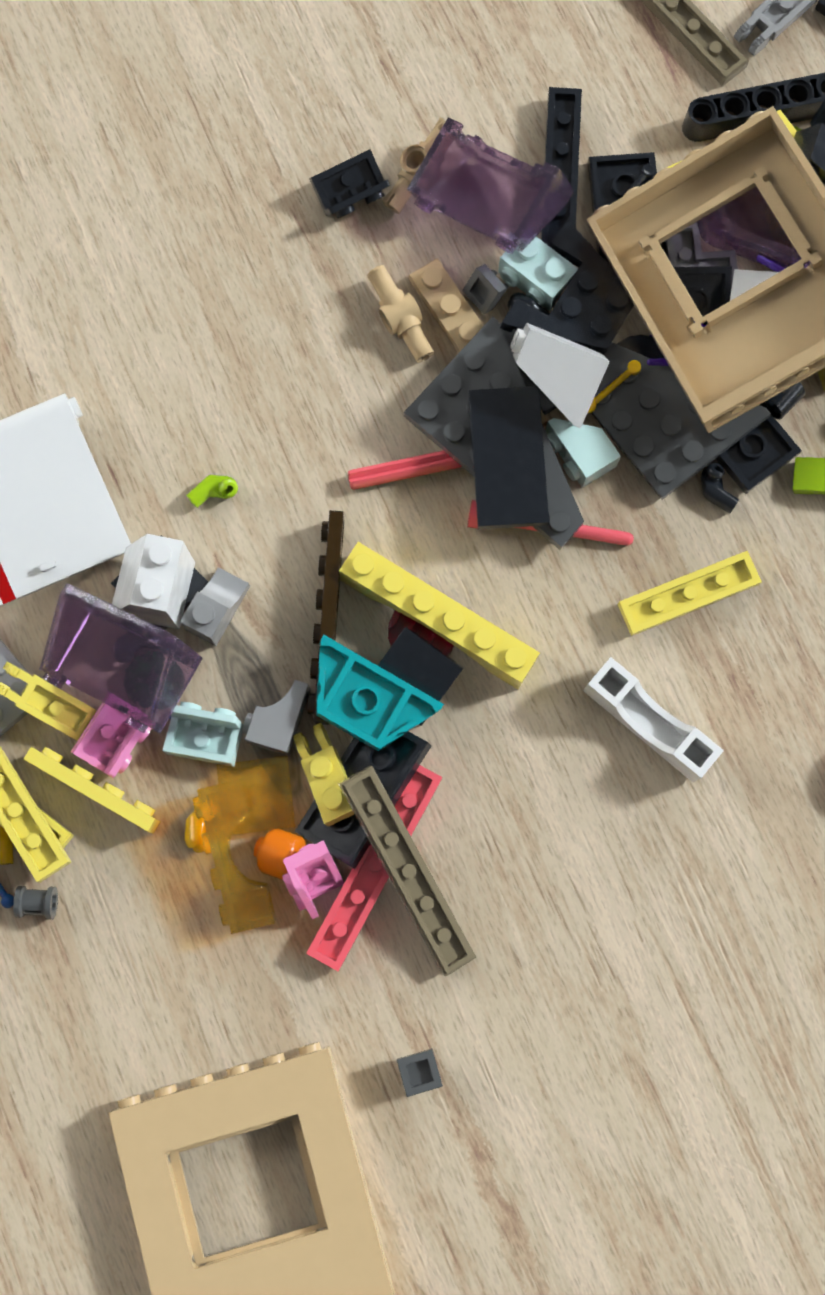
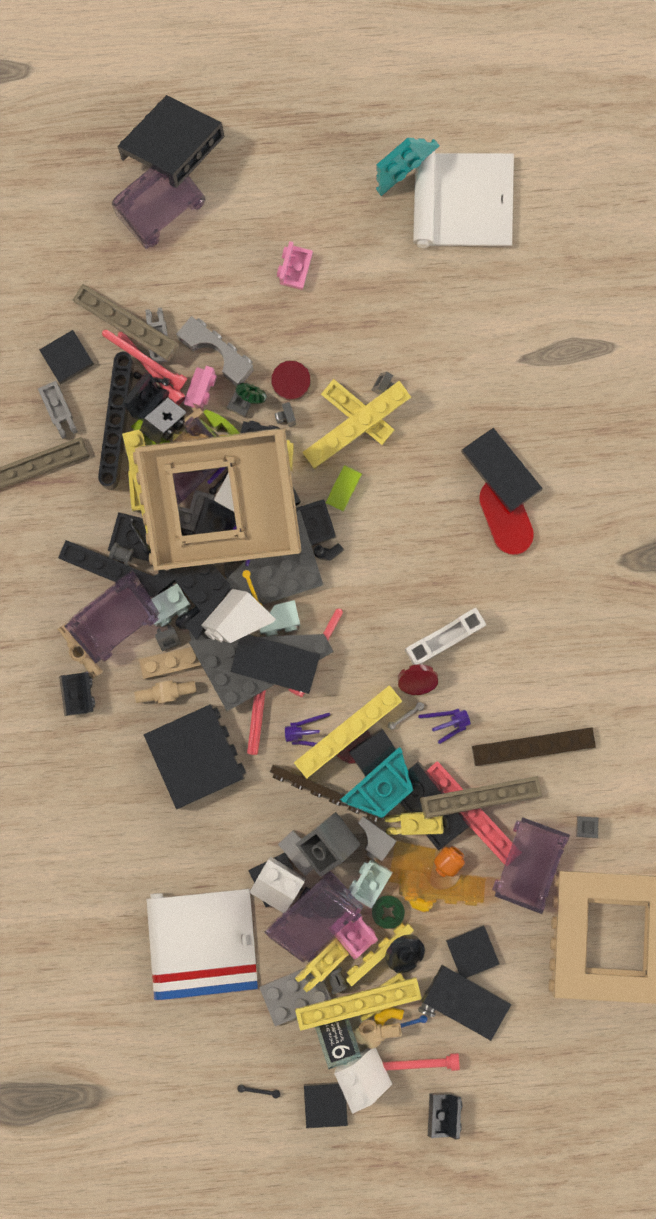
camera: 65 degrees left, 5 degrees up
lime arm [186,475,238,508] -> none
bright pink bracket [282,840,344,919] -> none
light yellow plate [617,551,762,636] -> none
none -> dark grey bush [109,542,135,566]
none -> black panel [143,704,246,810]
none -> dark purple plant [285,713,331,747]
none -> dark grey slope [296,812,361,877]
none -> dark grey bush [326,967,349,994]
none -> dark green gear [372,896,405,929]
none -> black tile [385,934,425,973]
none -> light grey hinge [388,702,424,730]
none -> dark red tile [398,664,438,695]
none -> dark purple plant [418,708,471,744]
none -> black tile [421,965,512,1041]
none -> black tile [446,925,500,978]
none -> dark brown plate [471,727,596,766]
none -> windscreen [492,817,570,914]

